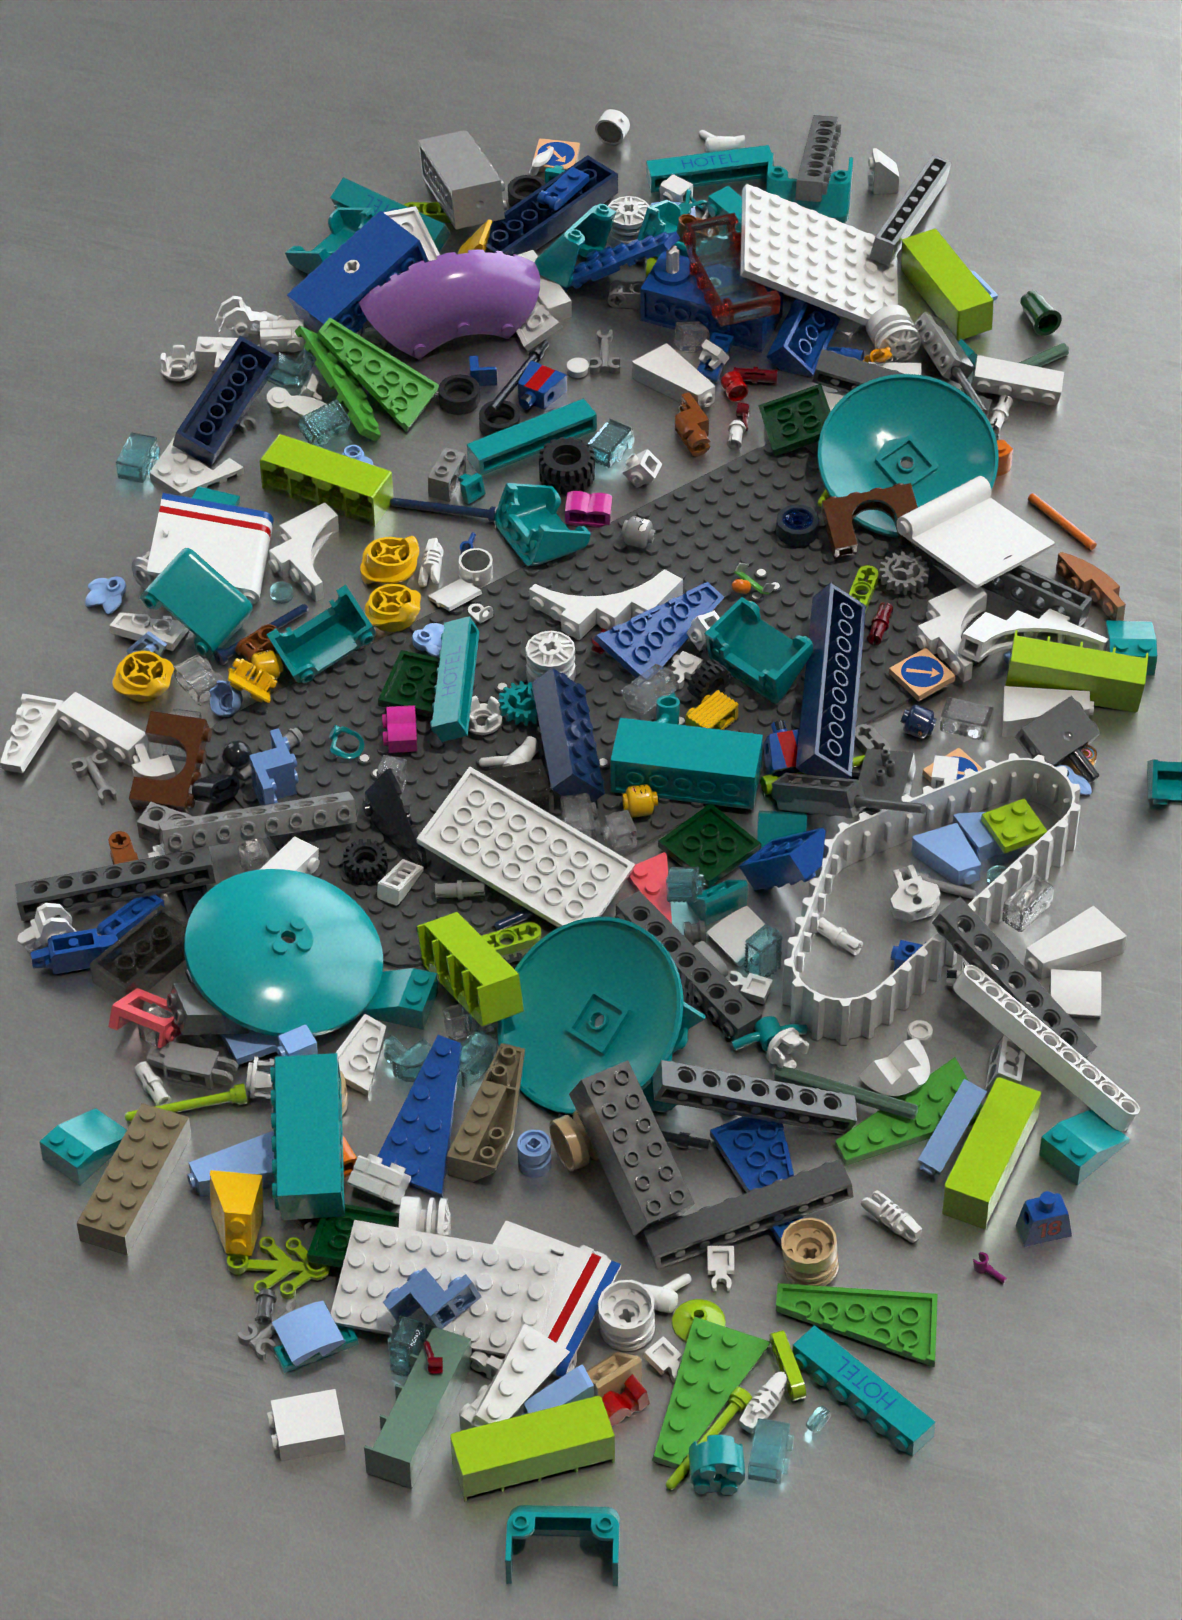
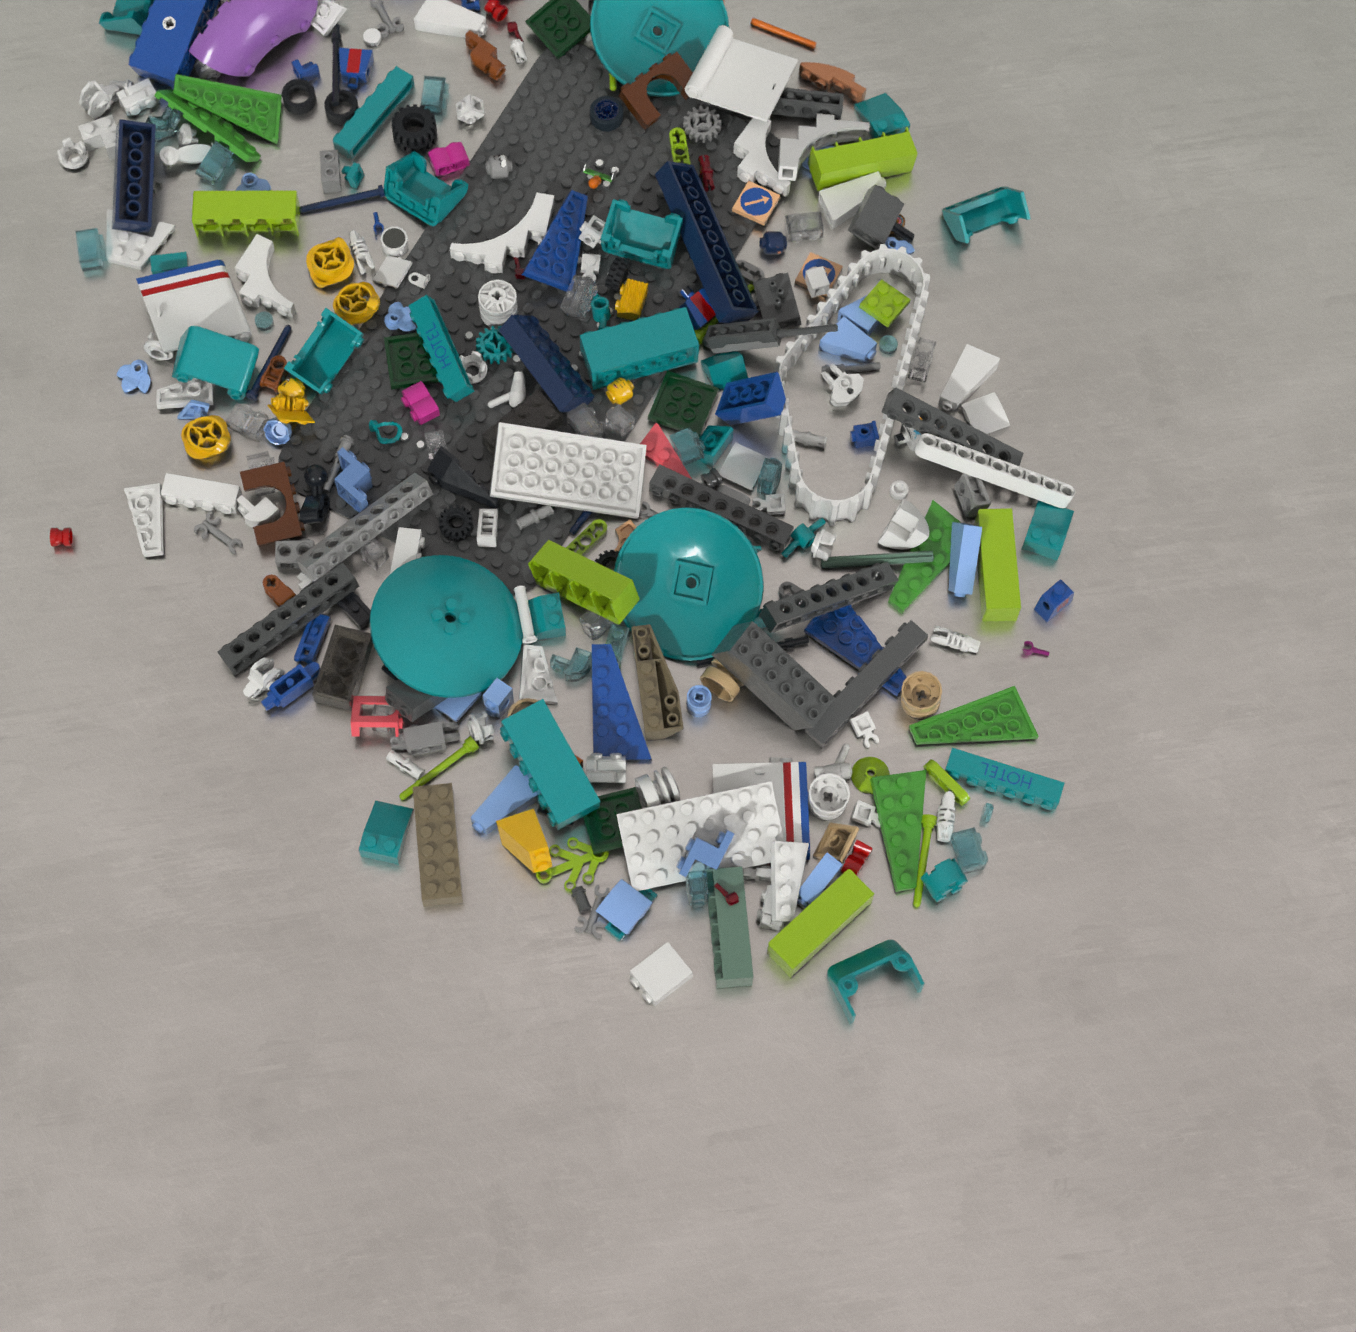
camera: 30 degrees left, 20 degrees up
none -> white pin [514,586,537,644]

